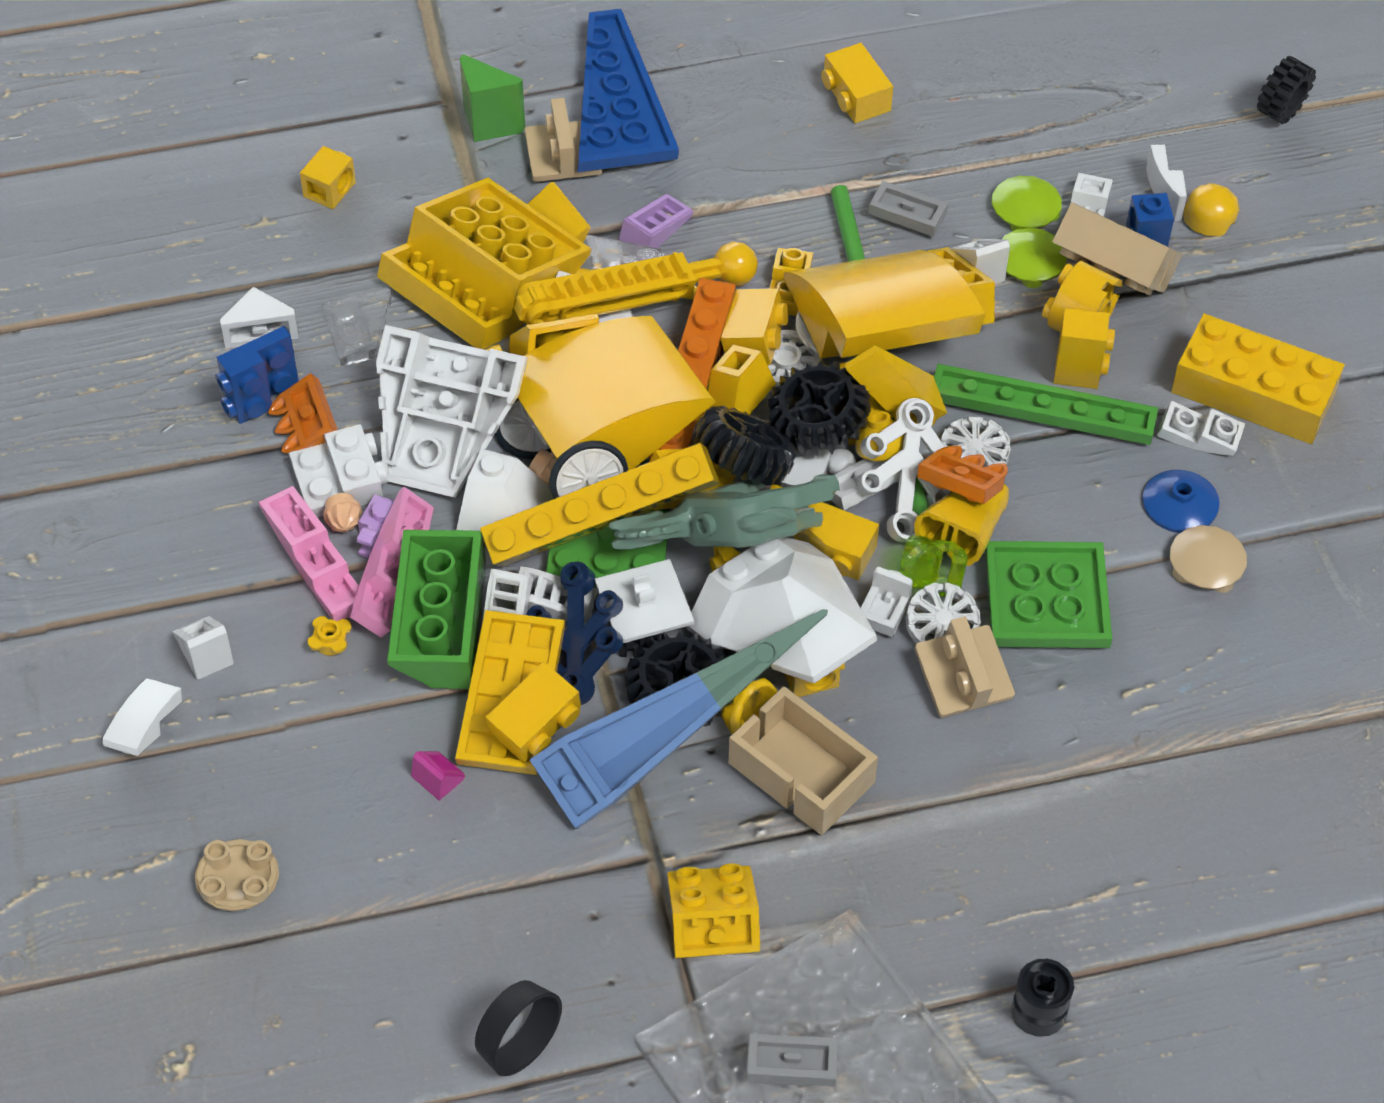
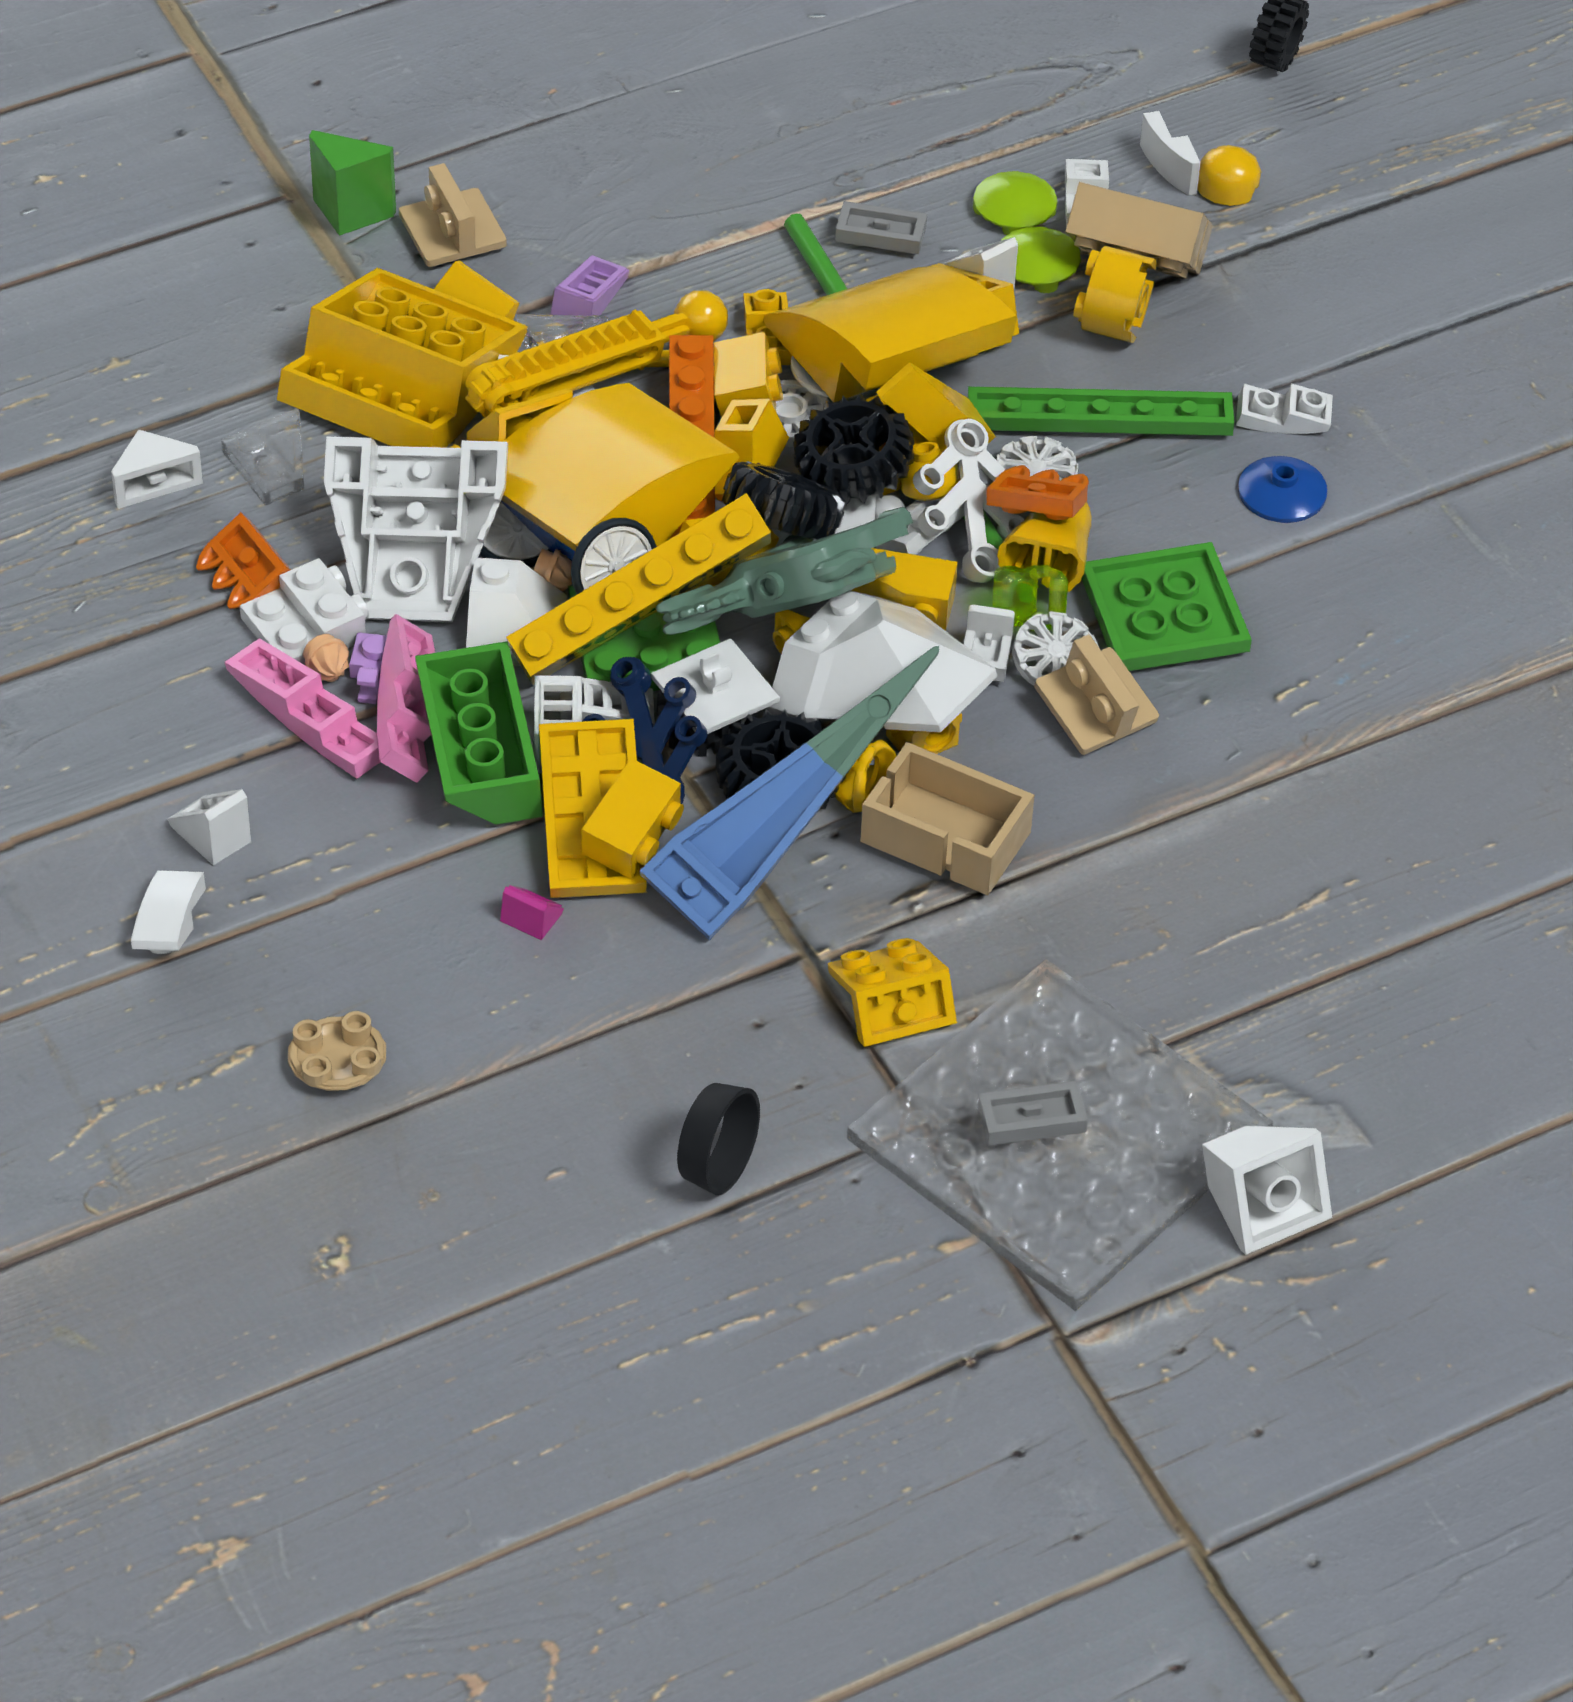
camera: 15 degrees left, 5 degrees down
blue plate [215,326,299,424] -> none
yellow brick [300,146,356,209] -> none
yellow plate [308,616,352,656] -> none
blue wing [577,9,679,172] -> none
yellow piece [821,42,894,123] -> none
black wheel [1011,958,1074,1037] -> none
yellow piece [1053,308,1115,389] -> none
blue brick [1126,193,1174,247] -> none
tan dish [1170,525,1247,593] -> none
yellow brick [1171,313,1345,444] -> none

